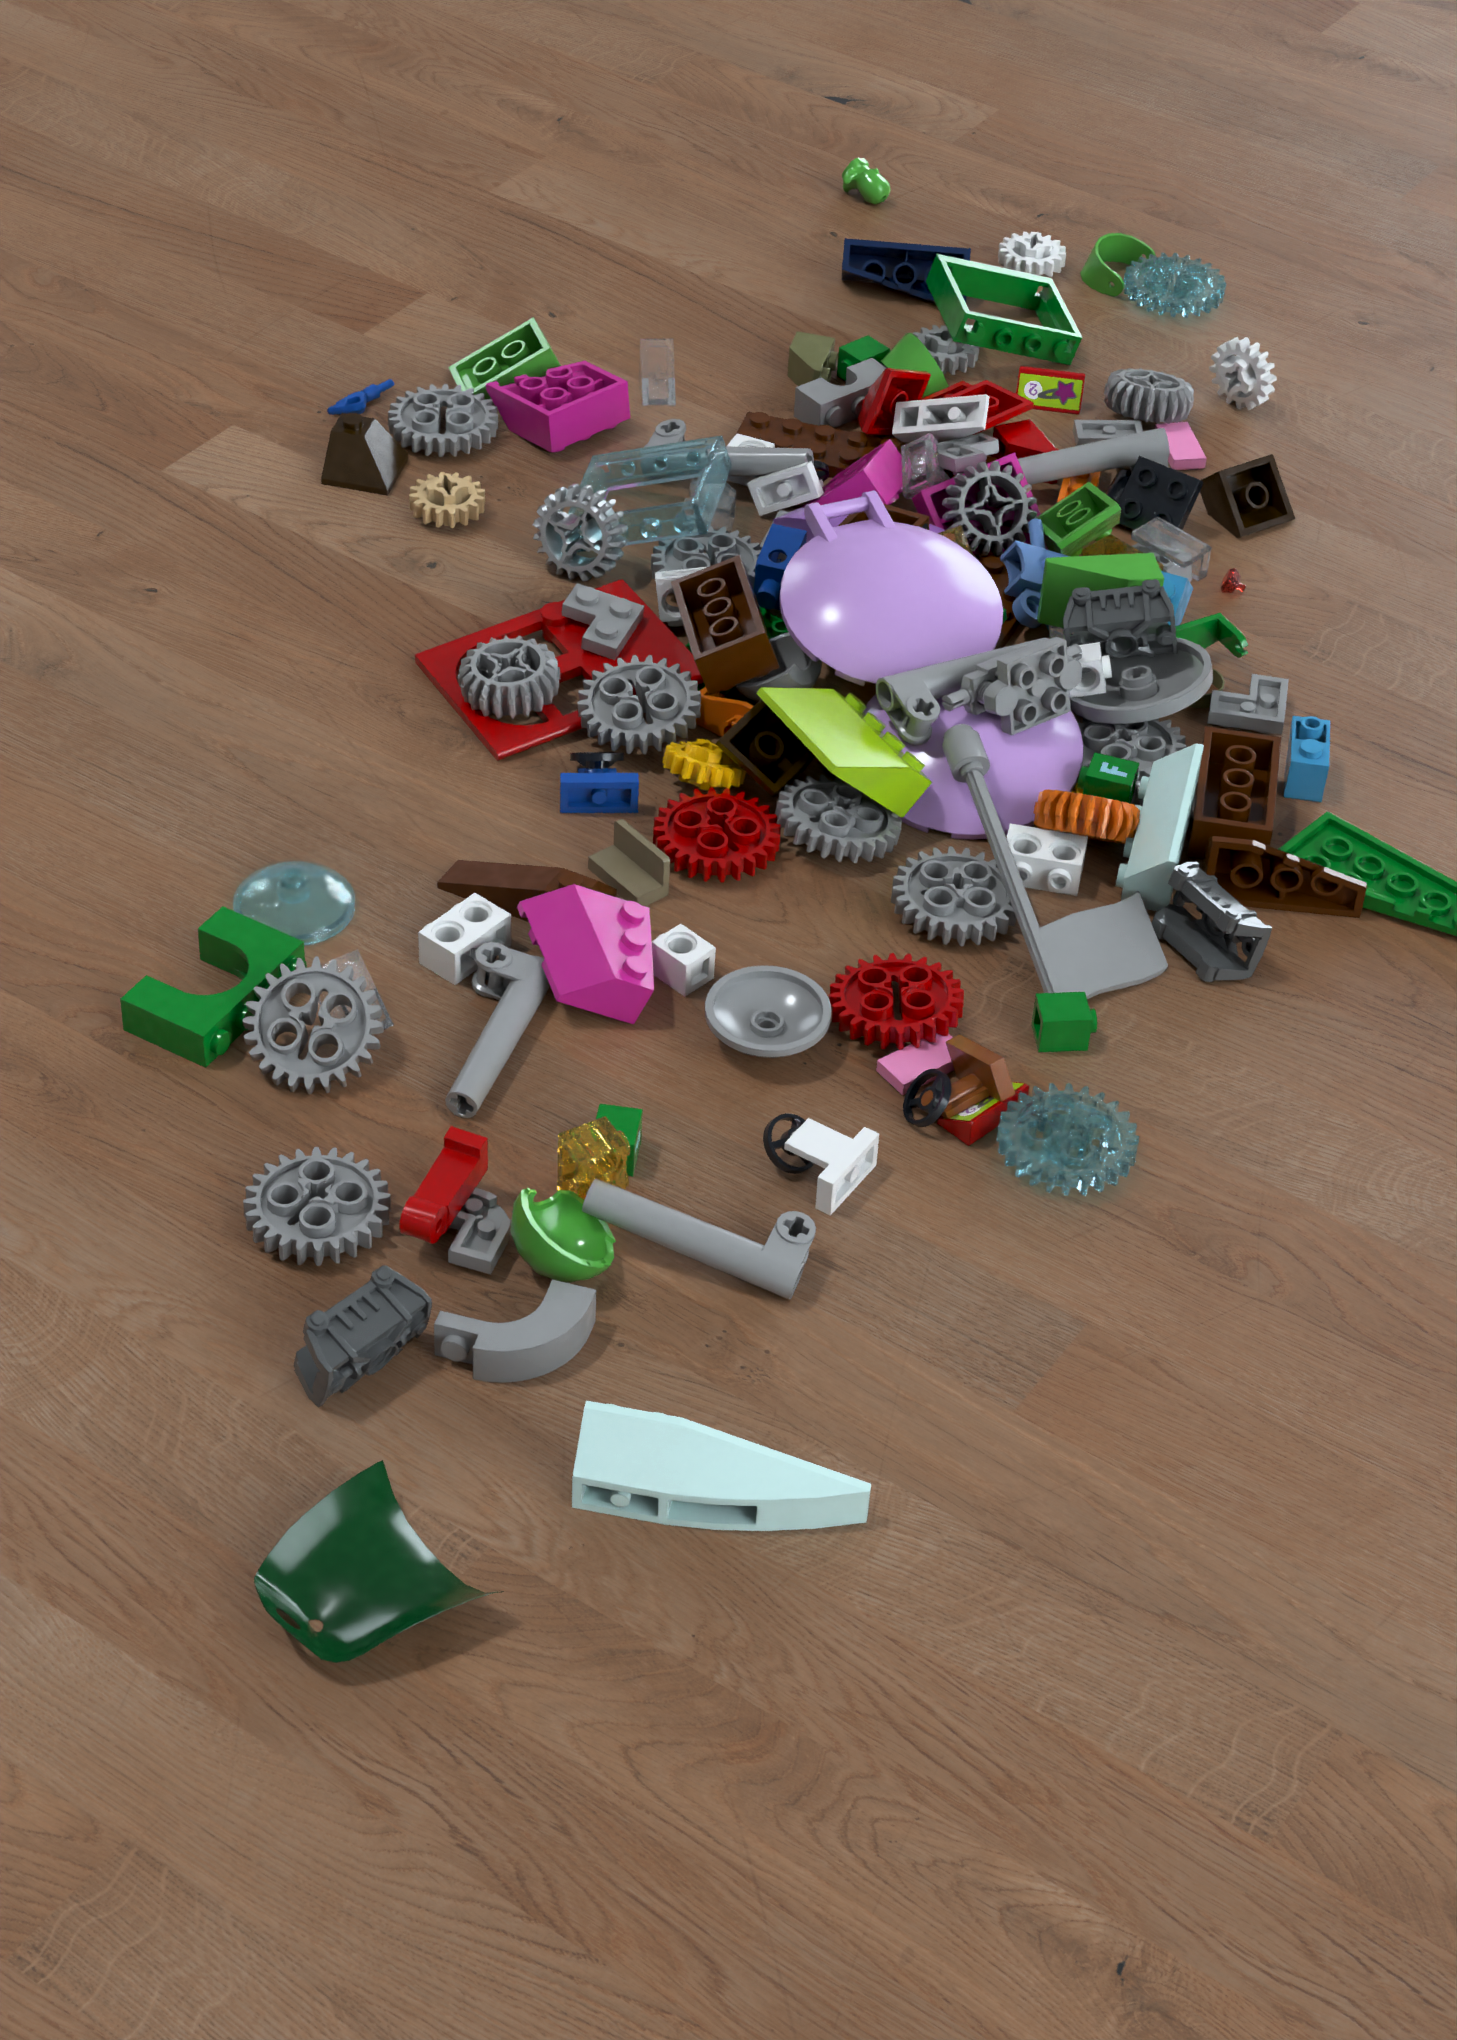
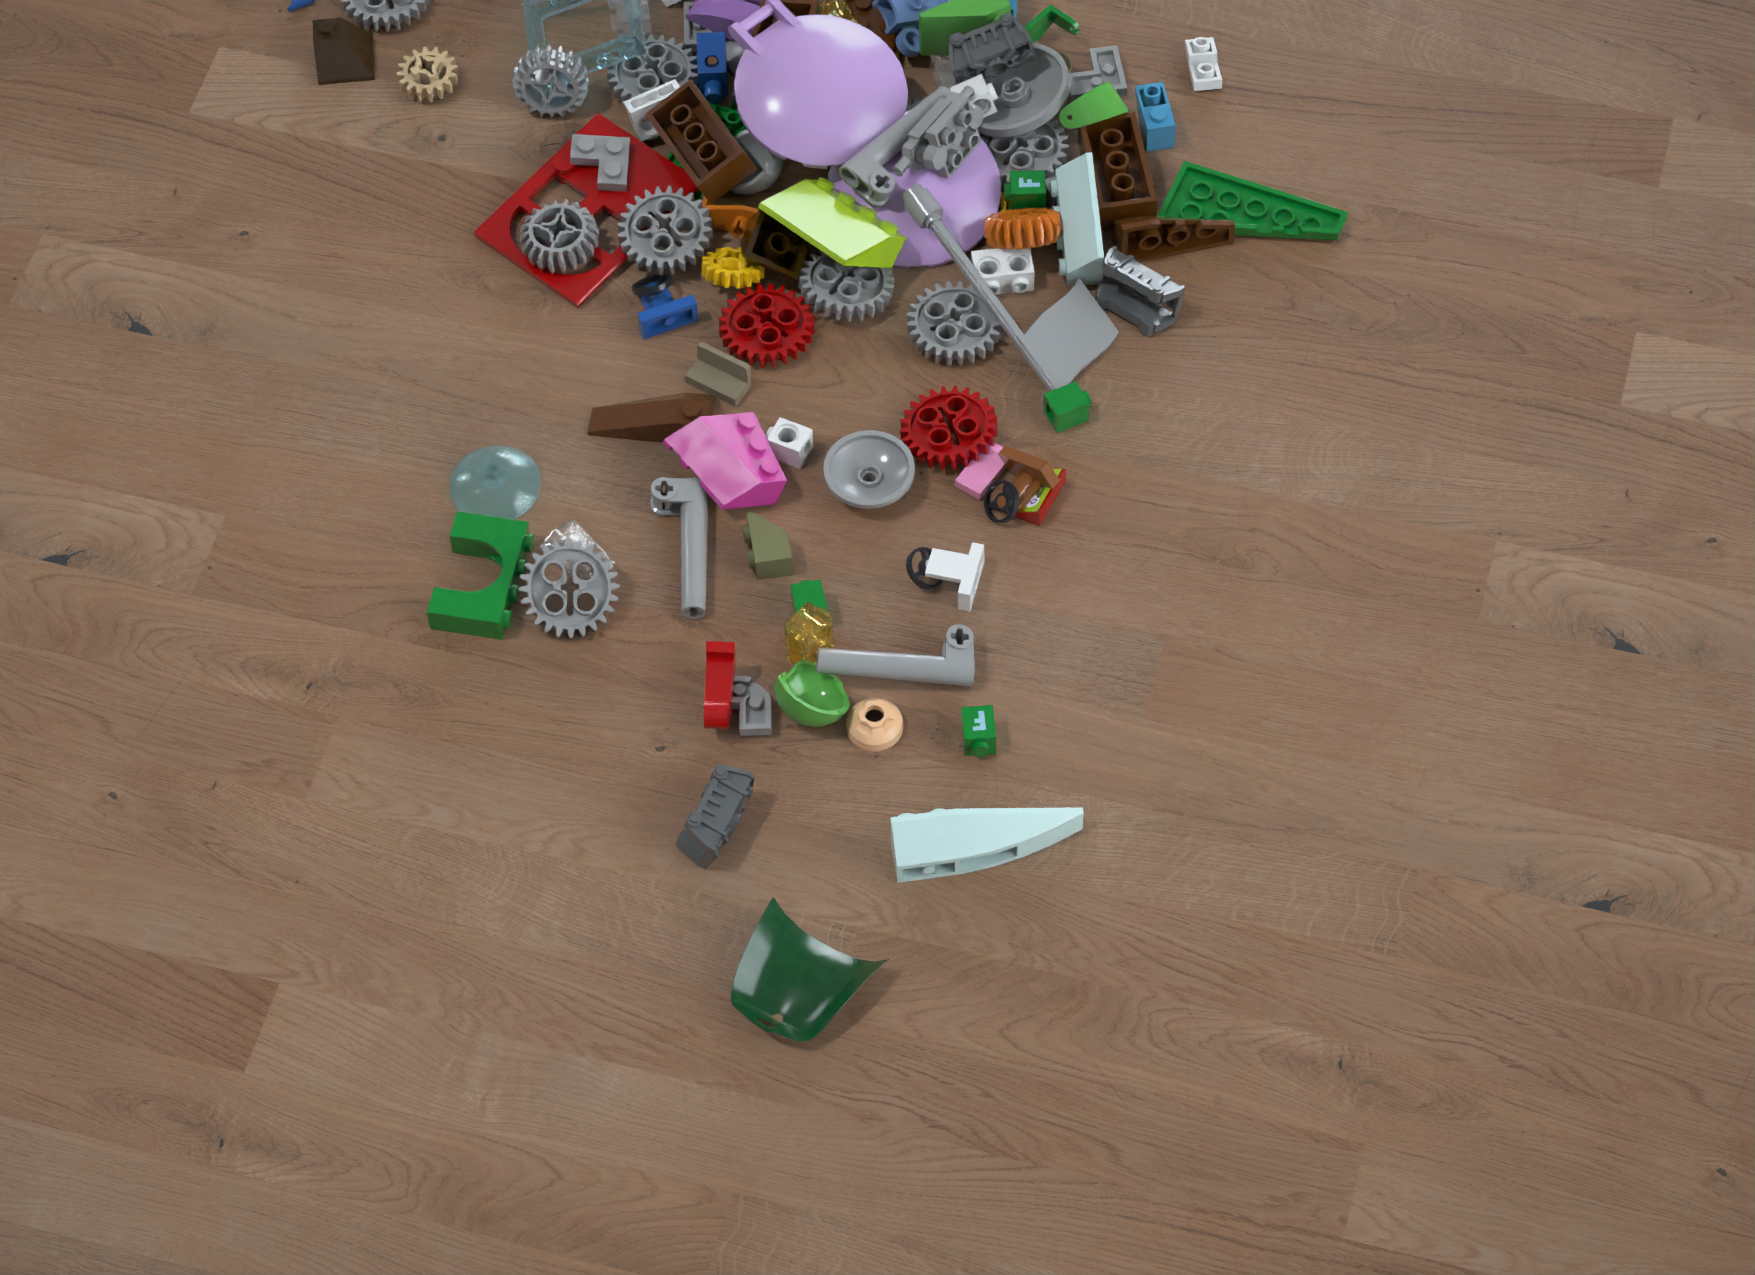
camera: 15 degrees left, 15 degrees up
light grey gear [243,1147,391,1266] -> none
white brick [418,893,511,985] -> none
light grey arch [434,1279,596,1383] -> none
clear light blue gear [996,1083,1139,1196] -> none
none -> olive slope [742,512,793,580]
none -> light nougat piece [846,698,903,752]
none -> green brick [961,705,996,757]
none -> bright green piece [1059,81,1129,129]
none -> white slope [1185,37,1222,91]

